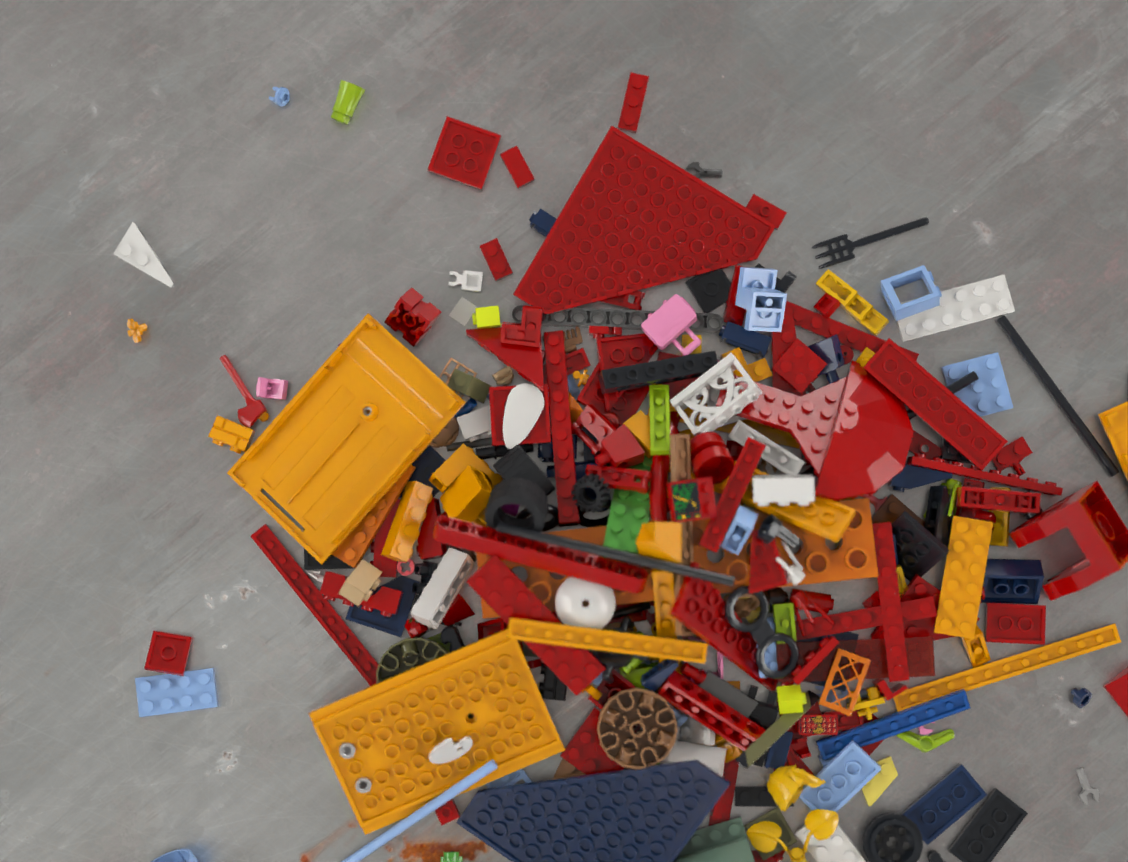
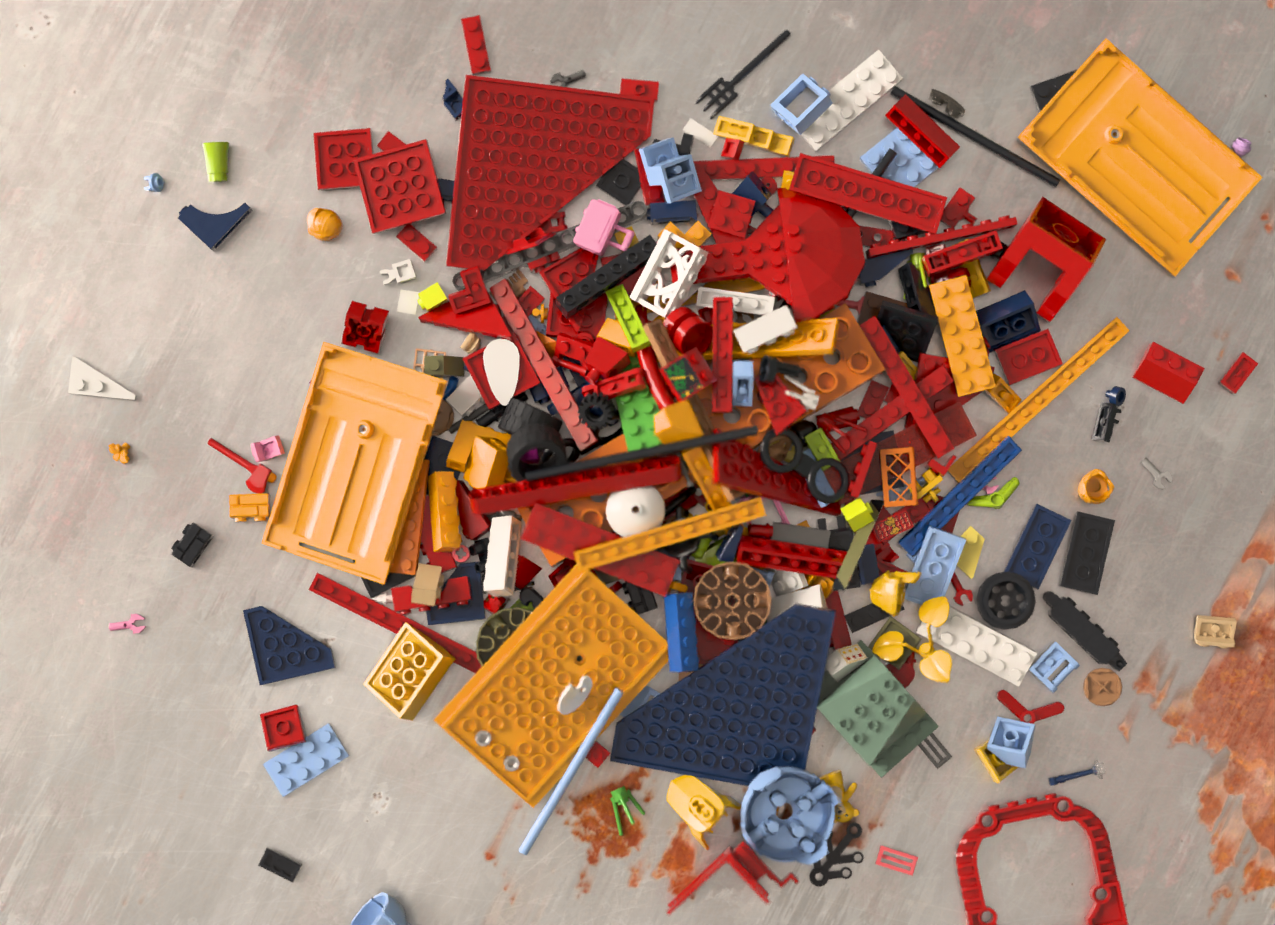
camera: 20 degrees left, 0 degrees up
none -> bright pink bar [109,614,146,634]
none -> black brick [171,523,214,567]
none -> dark blue arch [178,202,253,252]
none -> dark blue plate [243,606,336,685]
none -> black plate [258,848,302,883]
none -> light orange hair [307,208,343,241]
none -> red plate [353,139,447,234]
none -> yellow slope [364,622,455,721]
none -> dark blue slope [443,79,463,120]
none -> red piece [506,227,556,255]
none -> blue brick [664,592,699,672]
none -> dark grey piece [673,451,694,488]
none -> white sticker [683,118,718,148]
none -> white slope [825,644,869,682]
none -> red plate [858,380,889,419]
none -> red brick [885,94,960,168]
none -> clear smoke slope [928,89,965,118]
none -> red bar [951,571,973,606]
none -> light orange hair [1078,469,1114,504]
none -> black plate [1092,403,1122,443]

